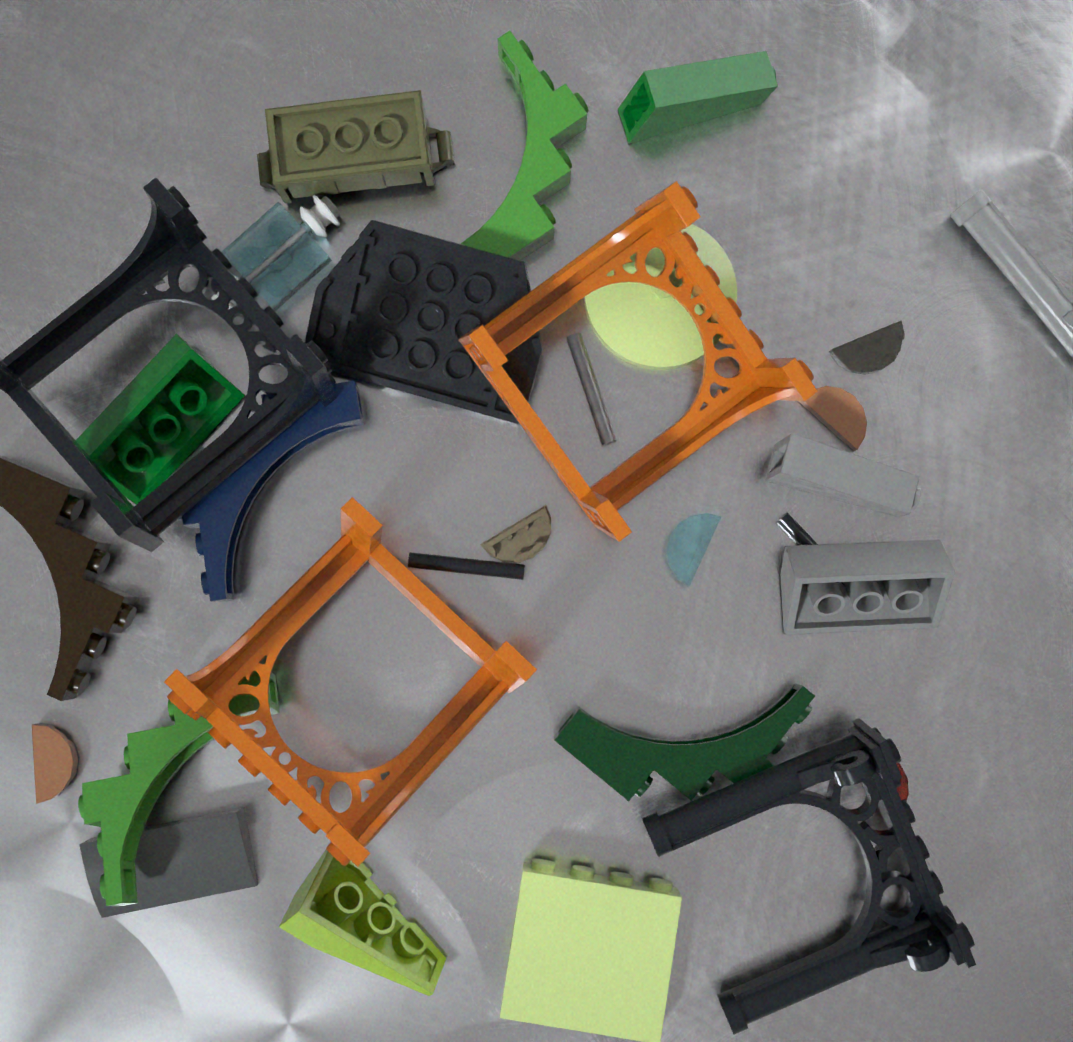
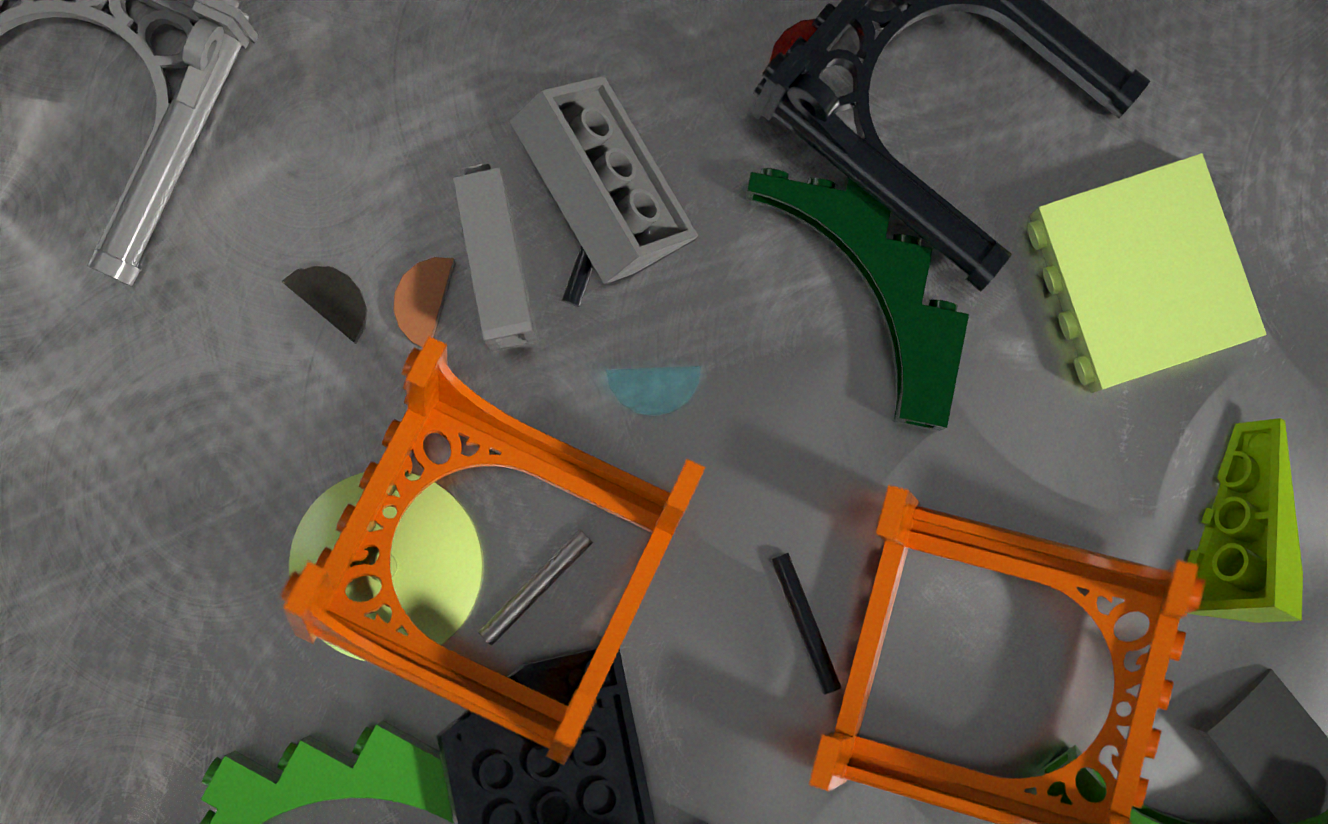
camera: 120 degrees left, 0 degrees up
dark tan tile [480,505,551,563] -> none
green slope [618,51,778,144] -> none

